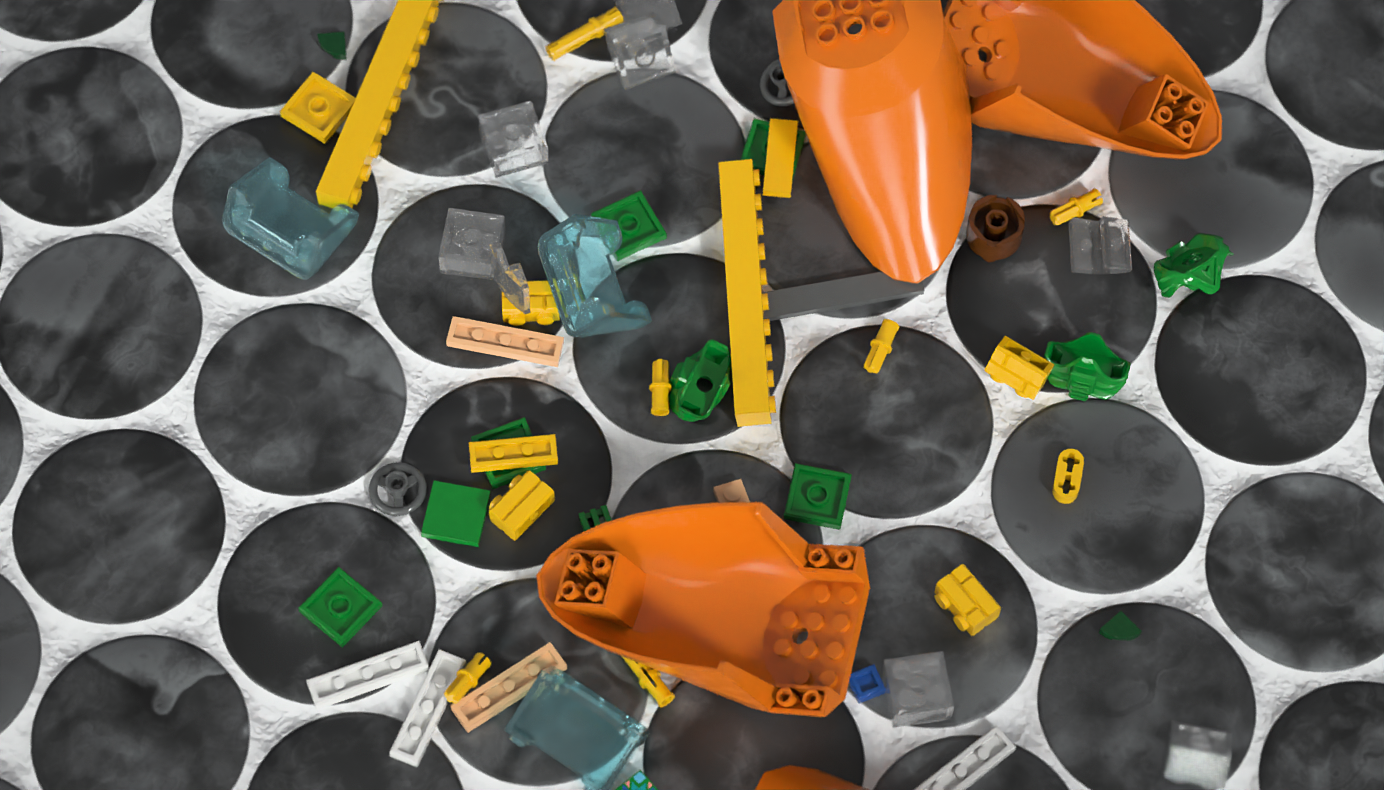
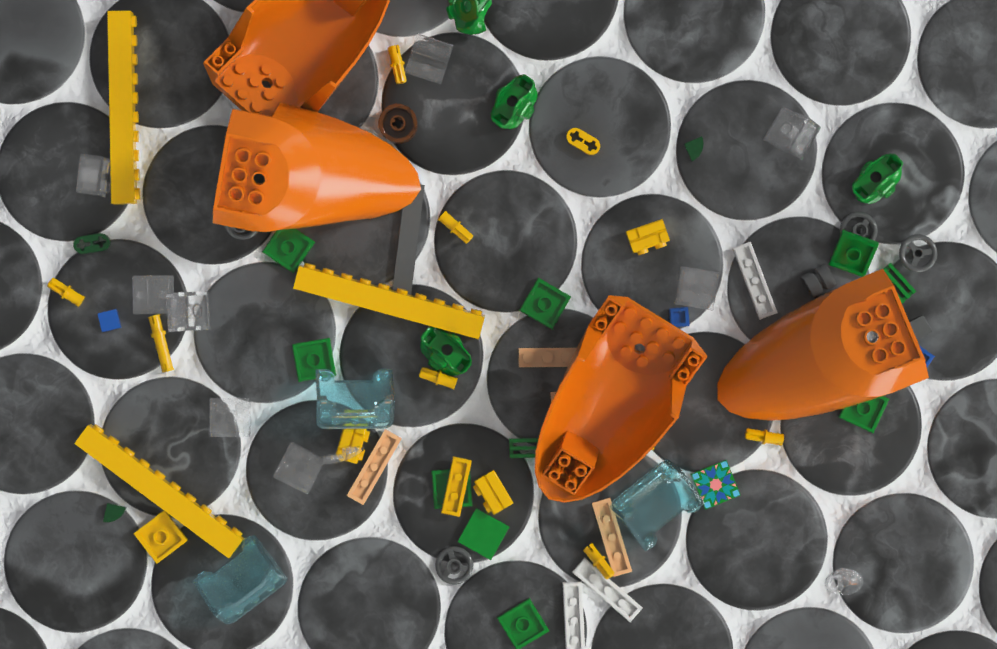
camera: 75 degrees left, 25 degrees up
yellow tile [763,118,798,198] -> none
yellow brick [984,336,1054,400] -> none

